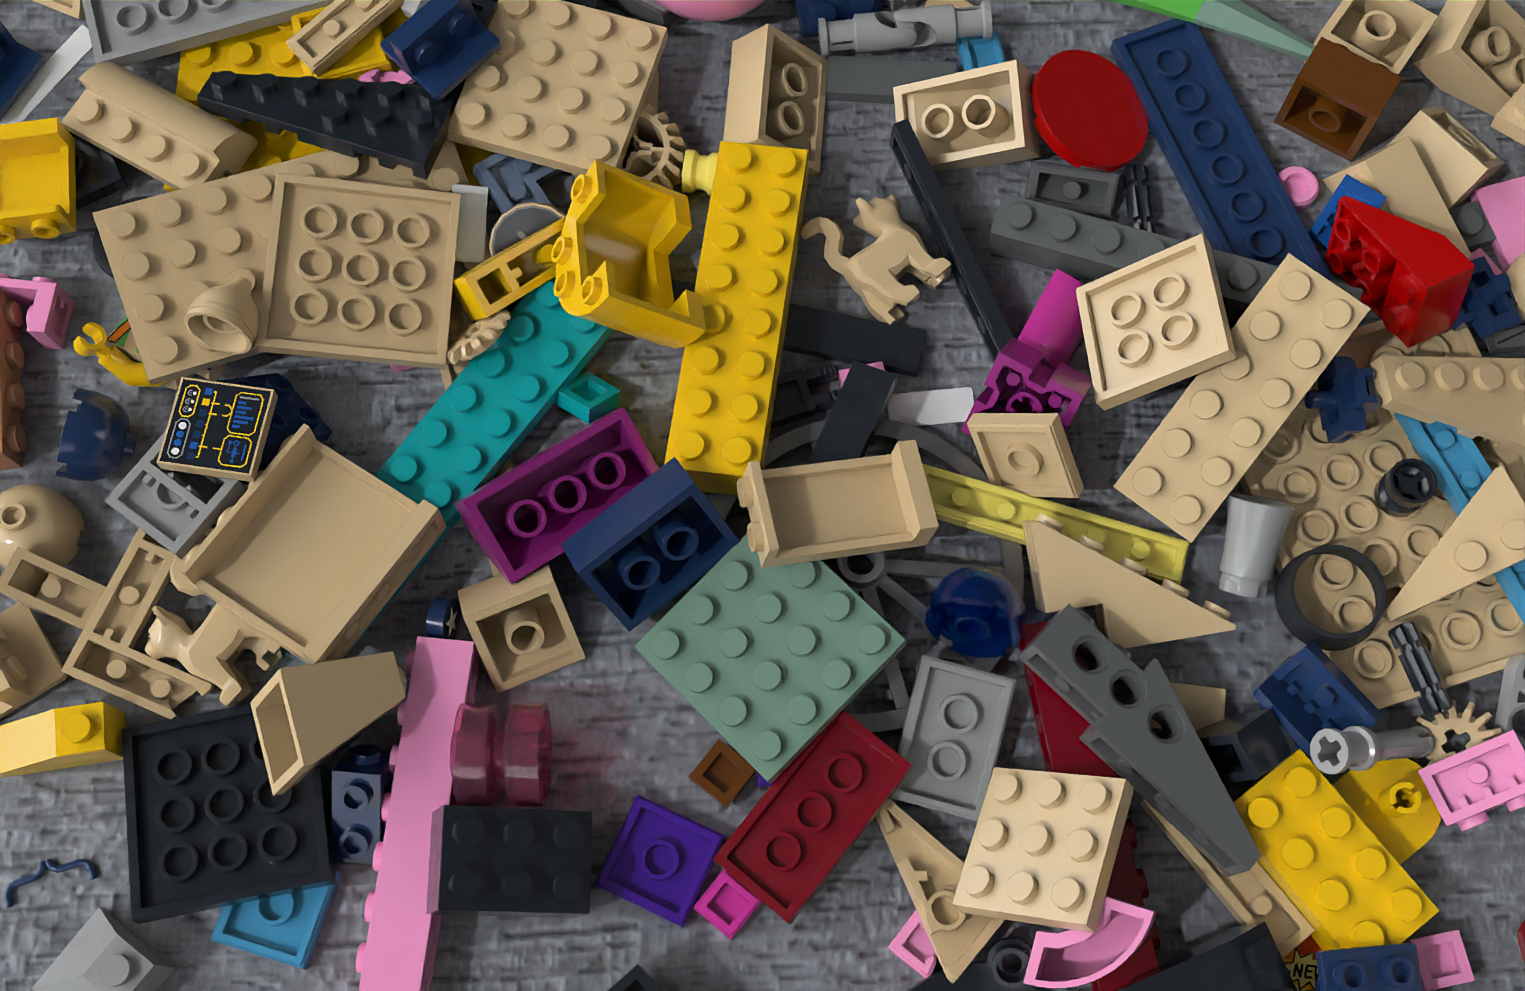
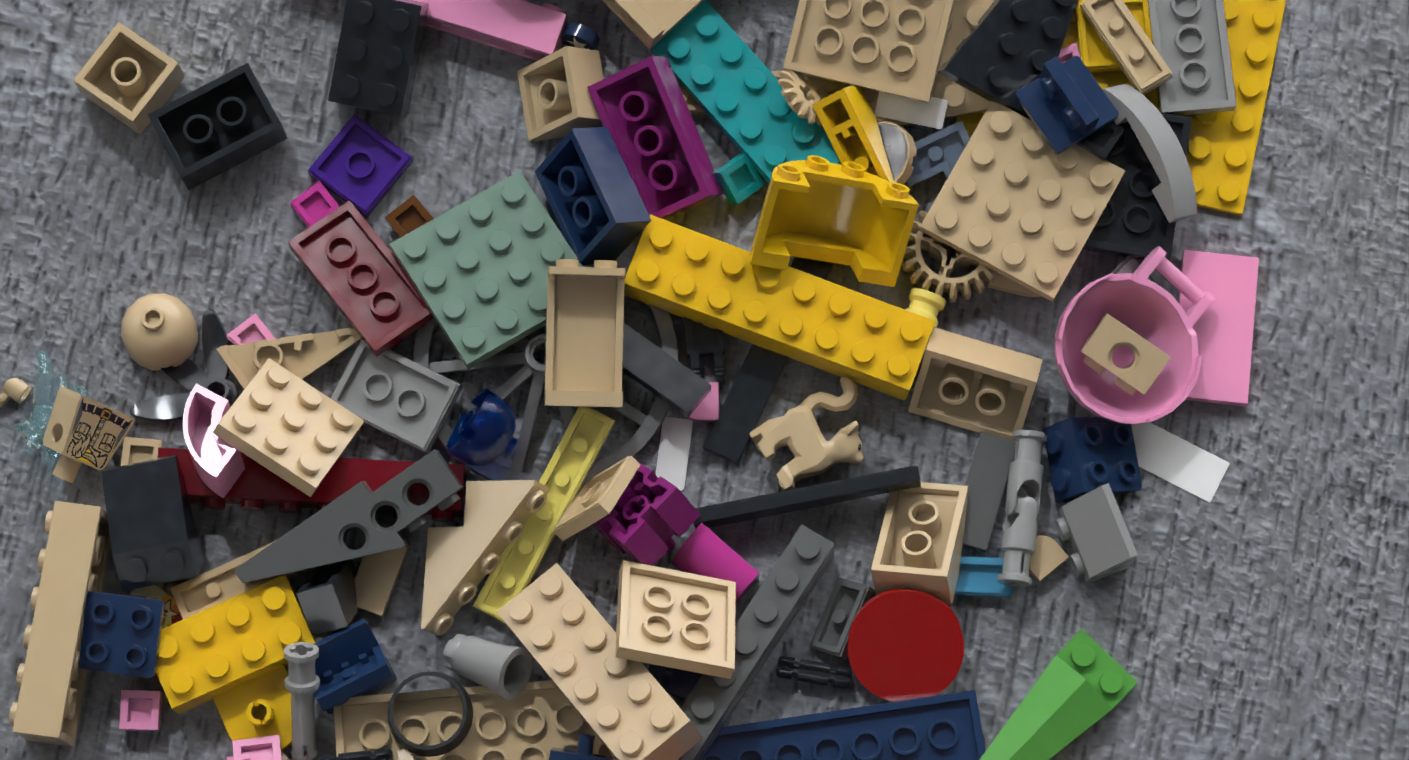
camera: 100 degrees right, 5 degrees up
clear pink wheel [450,703,552,807] -> none

